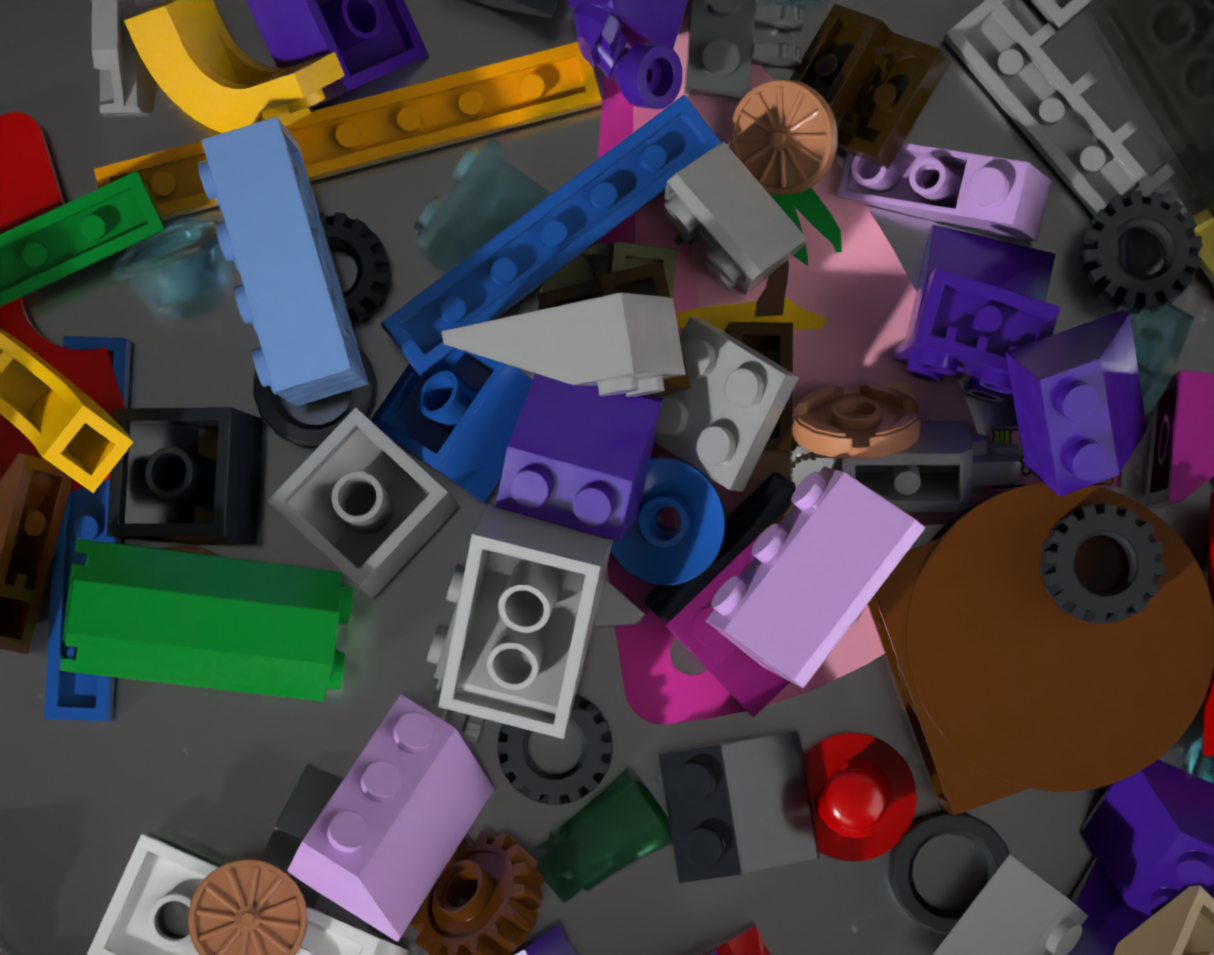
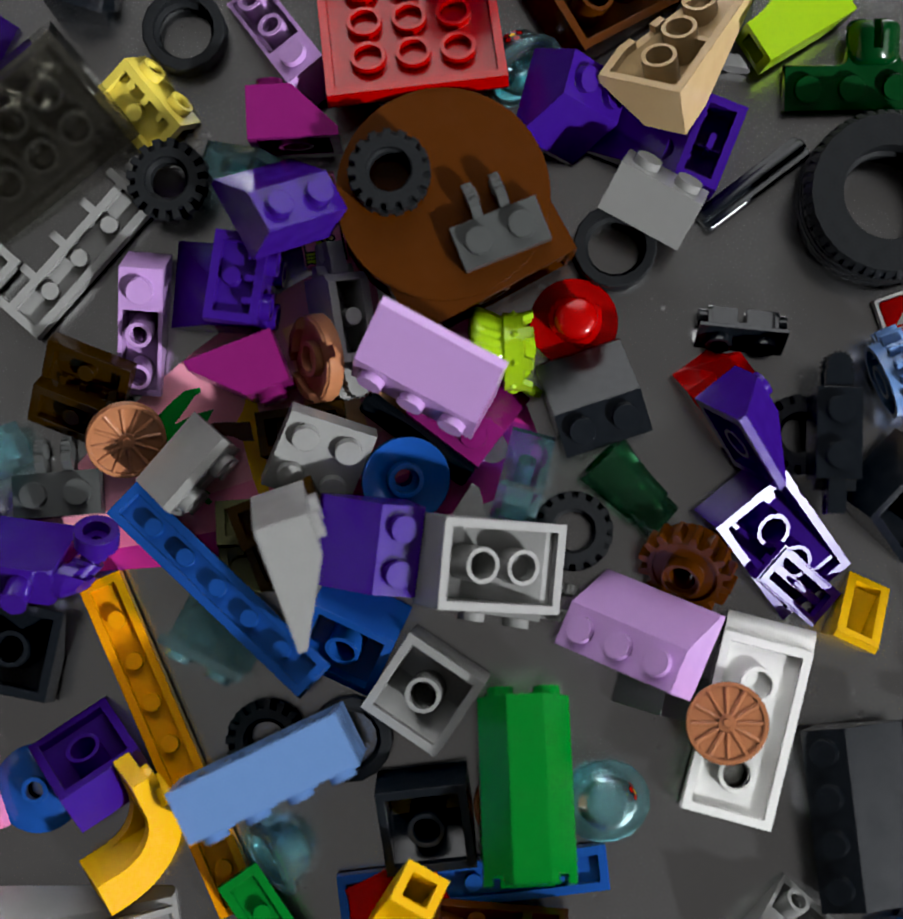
camera: 100 degrees left, 0 degrees up
none -> magenta slope [184,328,297,407]
none -> dark grey hinge [449,171,552,274]
none -> lime hair [468,306,543,398]
none -> clear light blue slope [489,426,556,522]
none -> clear light blue hat [573,760,650,842]

